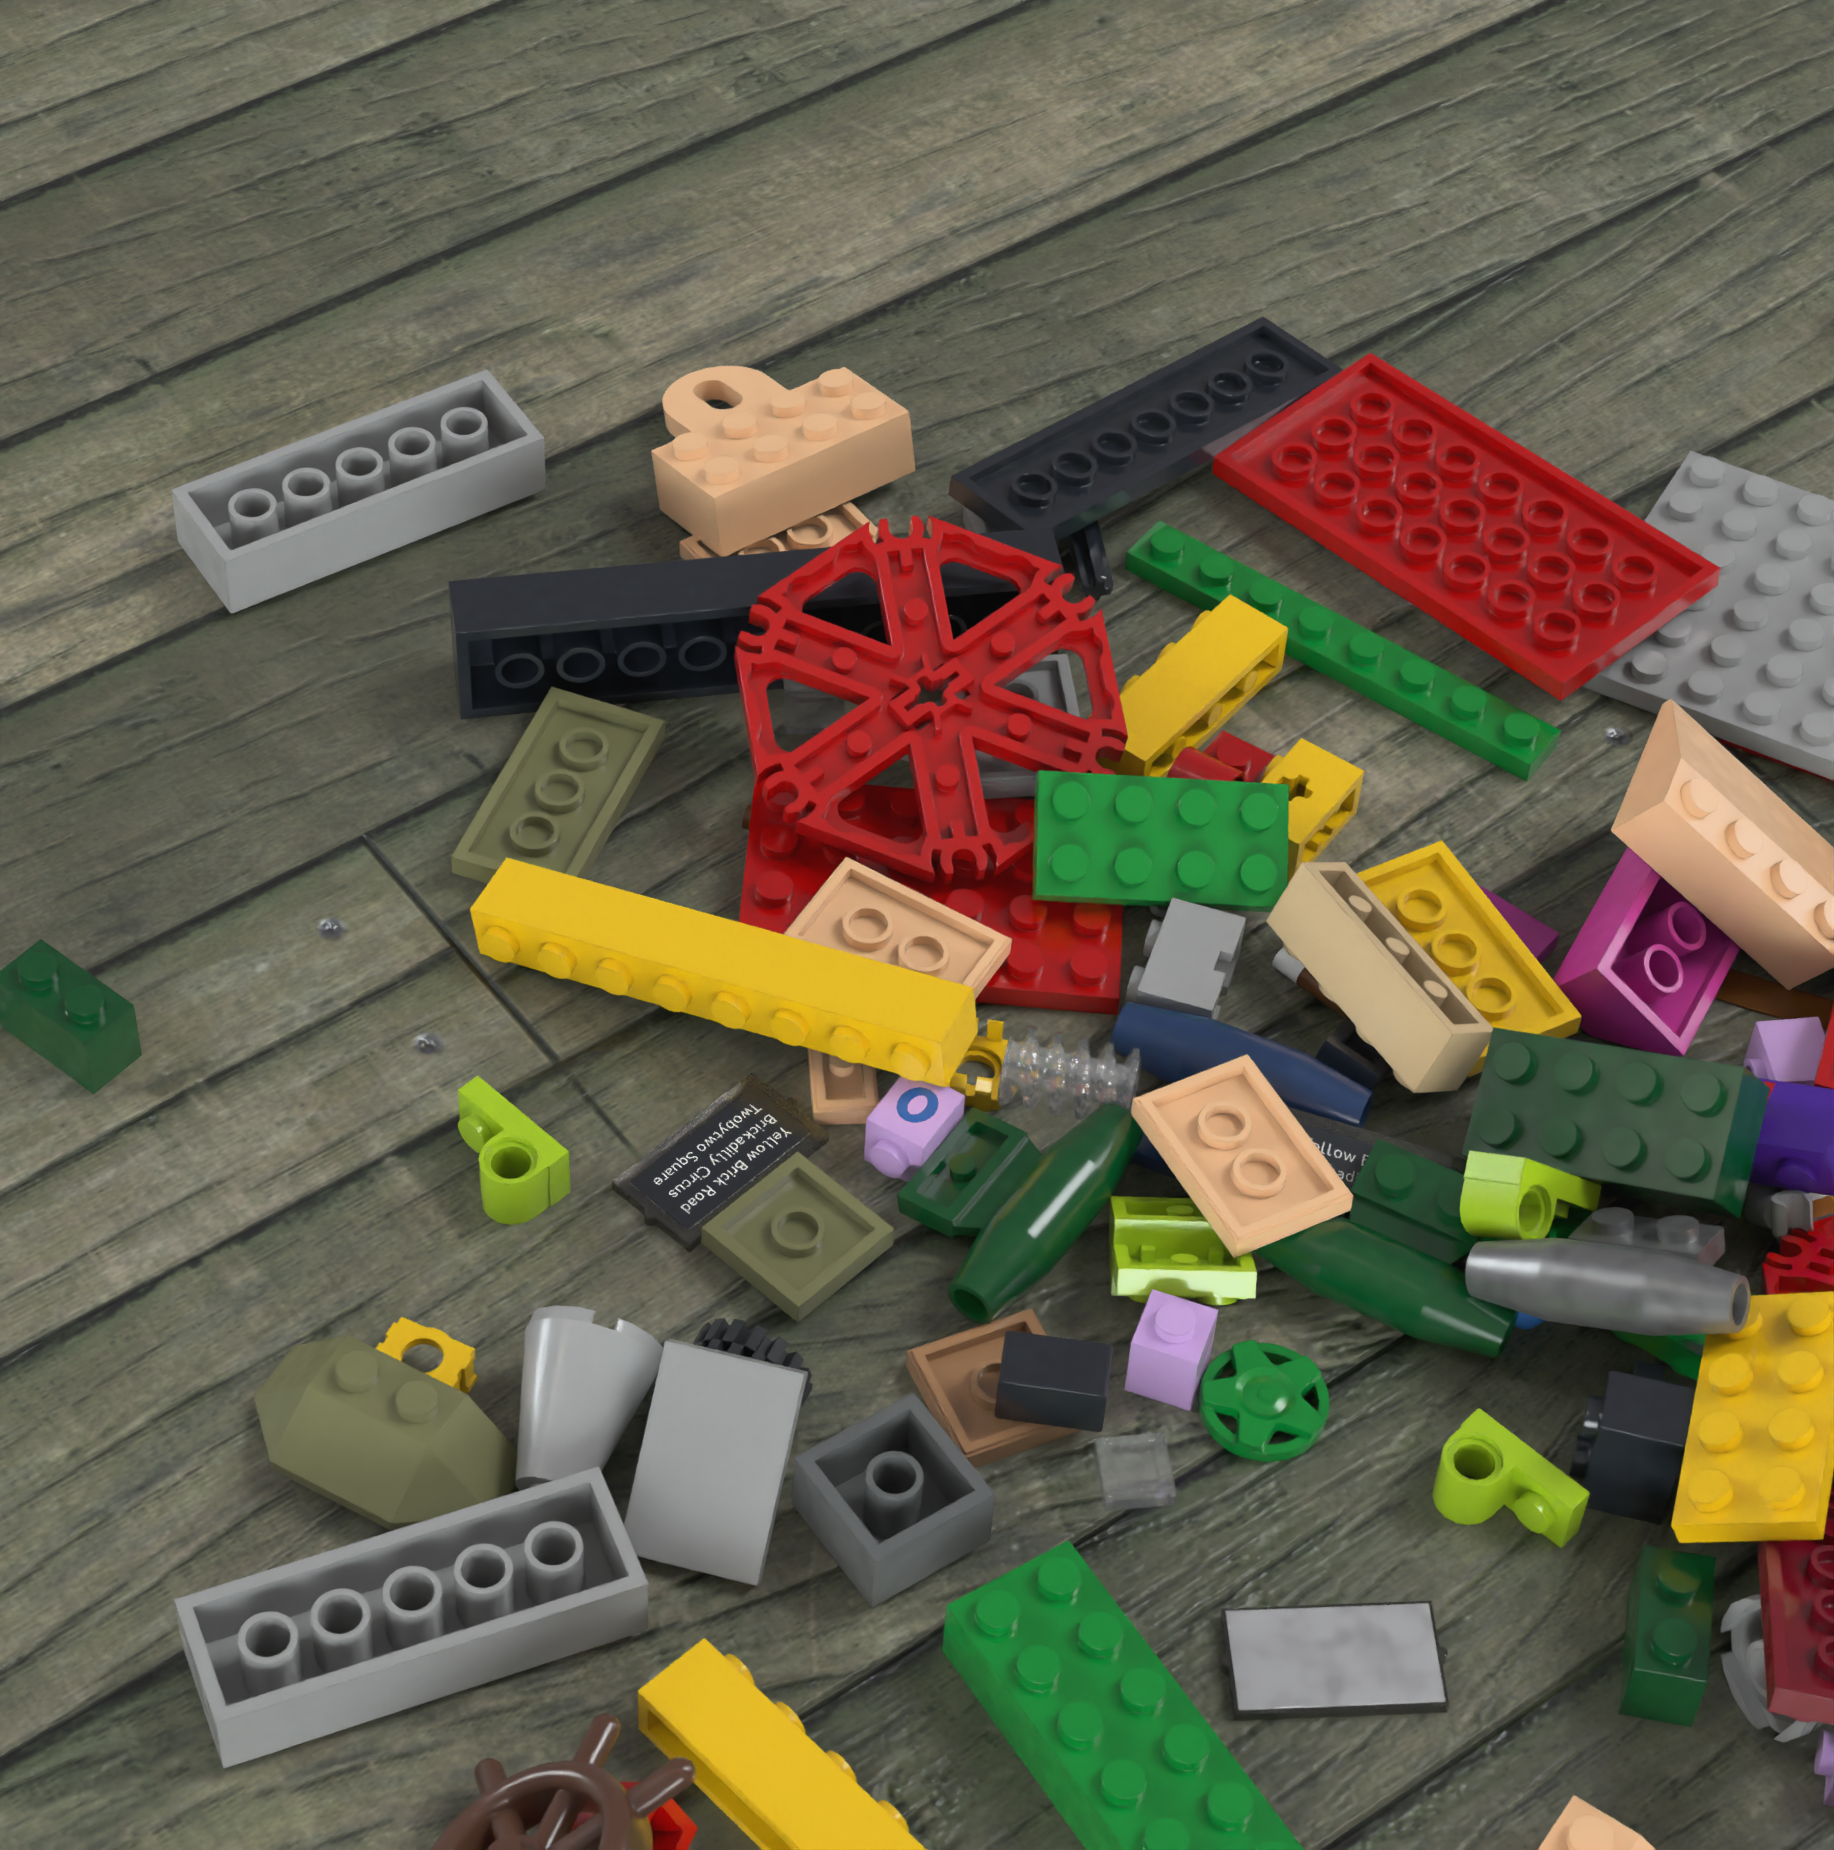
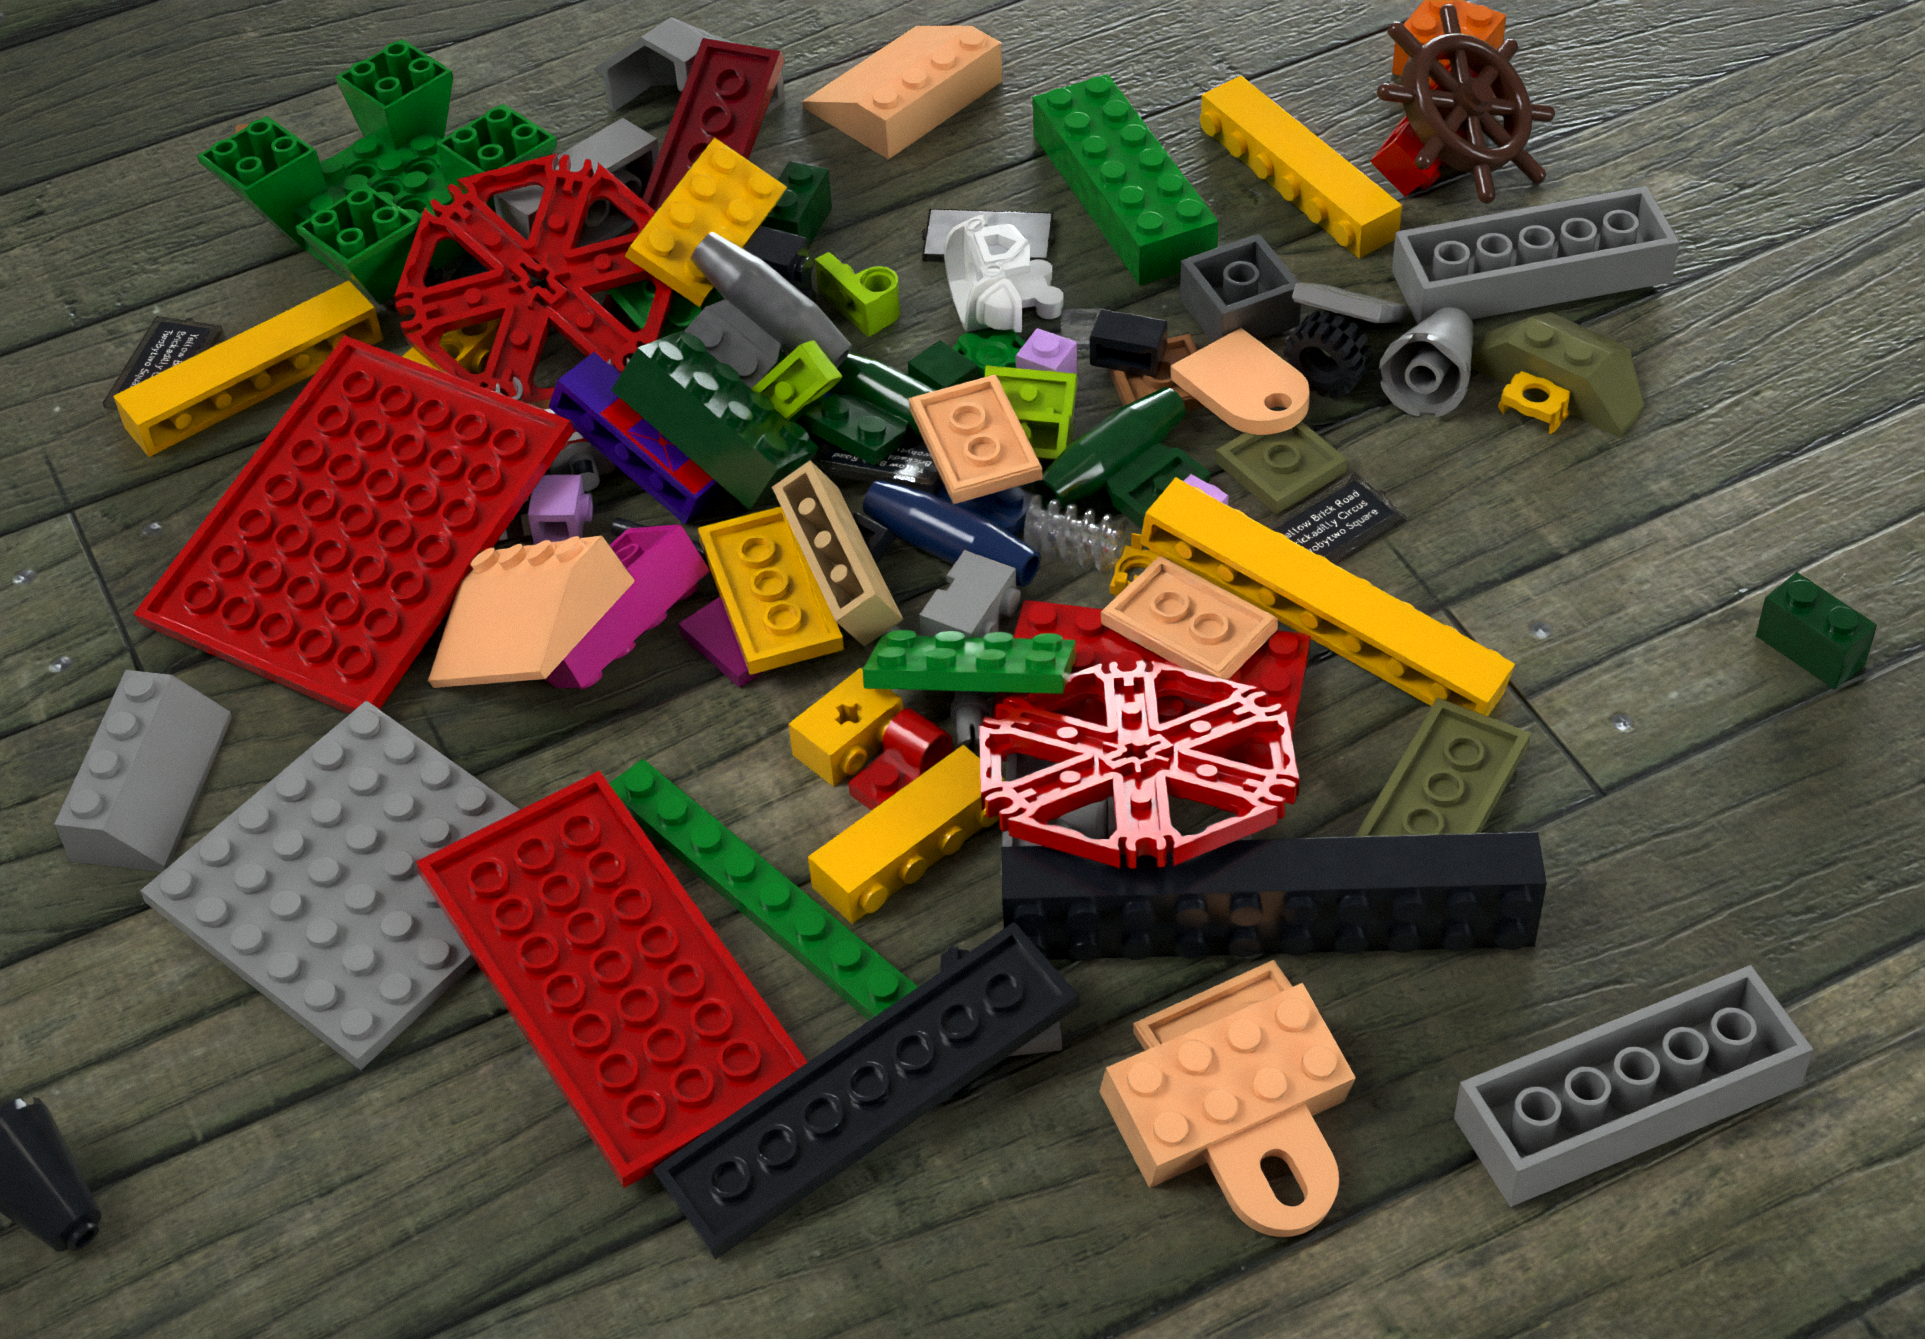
camera: 165 degrees left, 0 degrees up
lime plate [458,1075,570,1225] -> none
none -> dark green brick [908,340,978,390]
none -> white piece [944,213,1063,333]
none -> light nougat tile [1170,328,1310,435]

